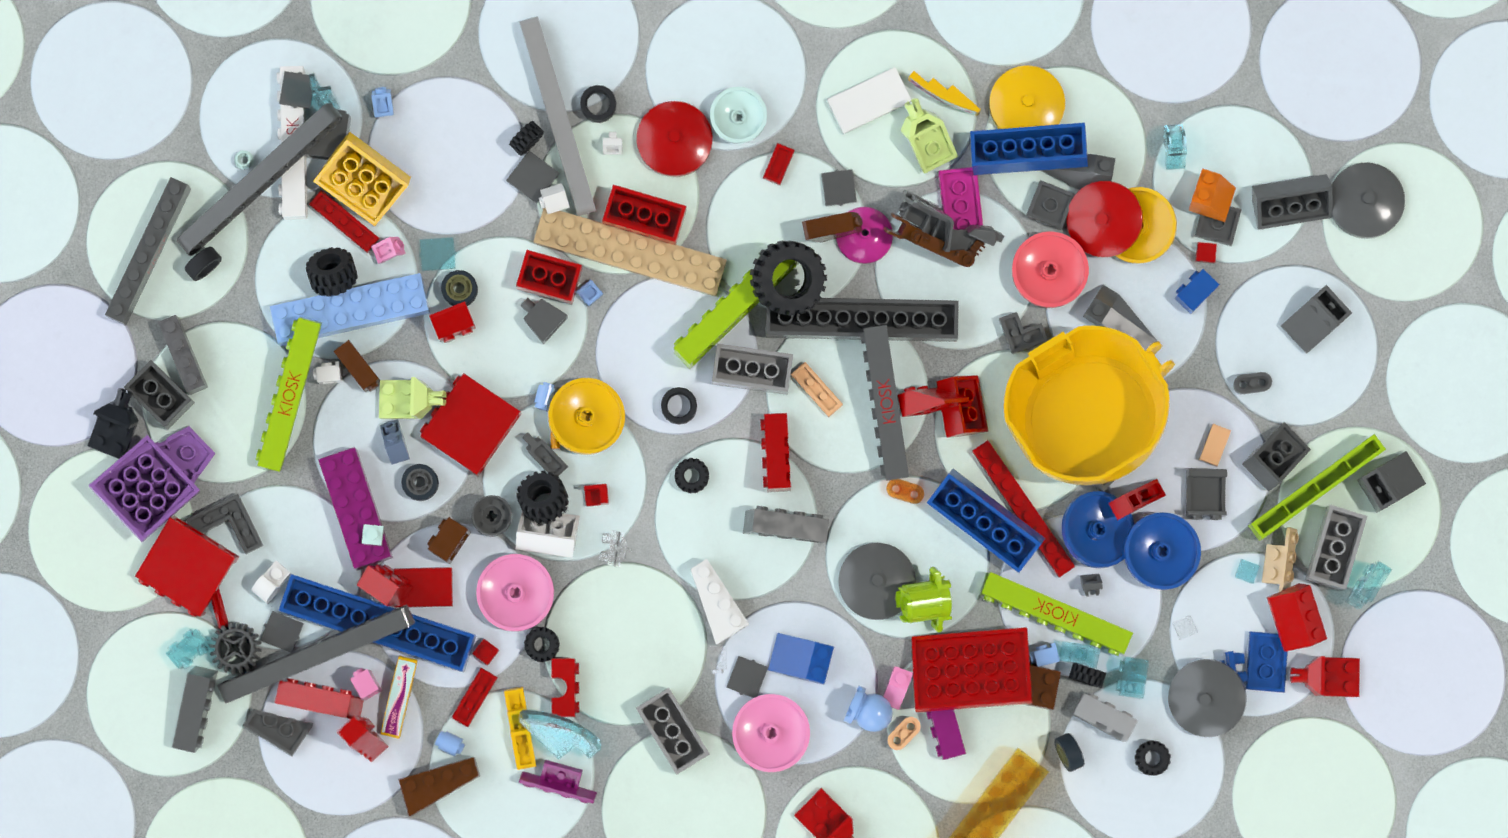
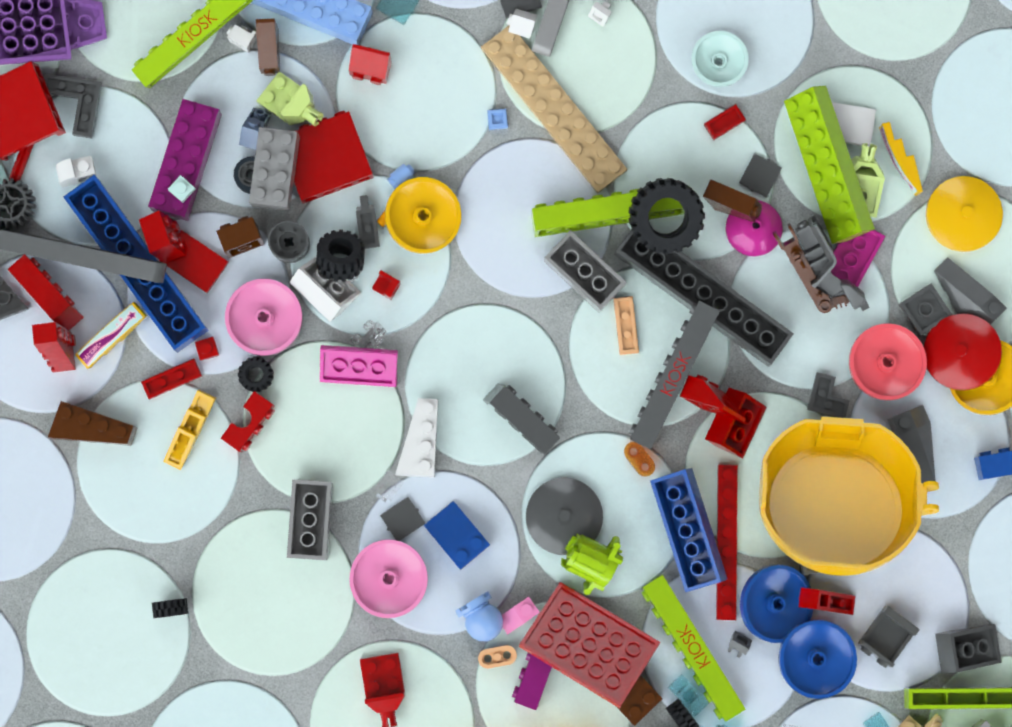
camera: 35 degrees right, 0 degrees up
dark grey piece [260,611,304,653] -> none
bright pink brick [350,668,383,700] -> none
light blue brick [435,731,465,757] -> none
wheel [441,270,478,306] -> none
red brick [516,250,583,305] -> none
clear light blue slope [519,710,601,760] -> none
magenta bracket [519,760,597,804] -> none
dark grey torso [521,298,568,344] -> none
red brick [602,184,687,245] -> none
red dish [637,101,713,177] -> none
black tyre [661,387,697,425] -> none
black tyre [675,458,709,494] -> none
red wedge [760,413,791,492] -> none
blue brick [970,122,1088,175] -> none
light blue brick [1029,643,1060,667] -> none
light nougat tile [1199,424,1231,467] -> none
dark grey plate [1233,372,1272,394] -> none
none -> light grey brick [249,127,300,211]
none -> tile [320,345,398,387]
none -> lime brick [784,86,875,244]

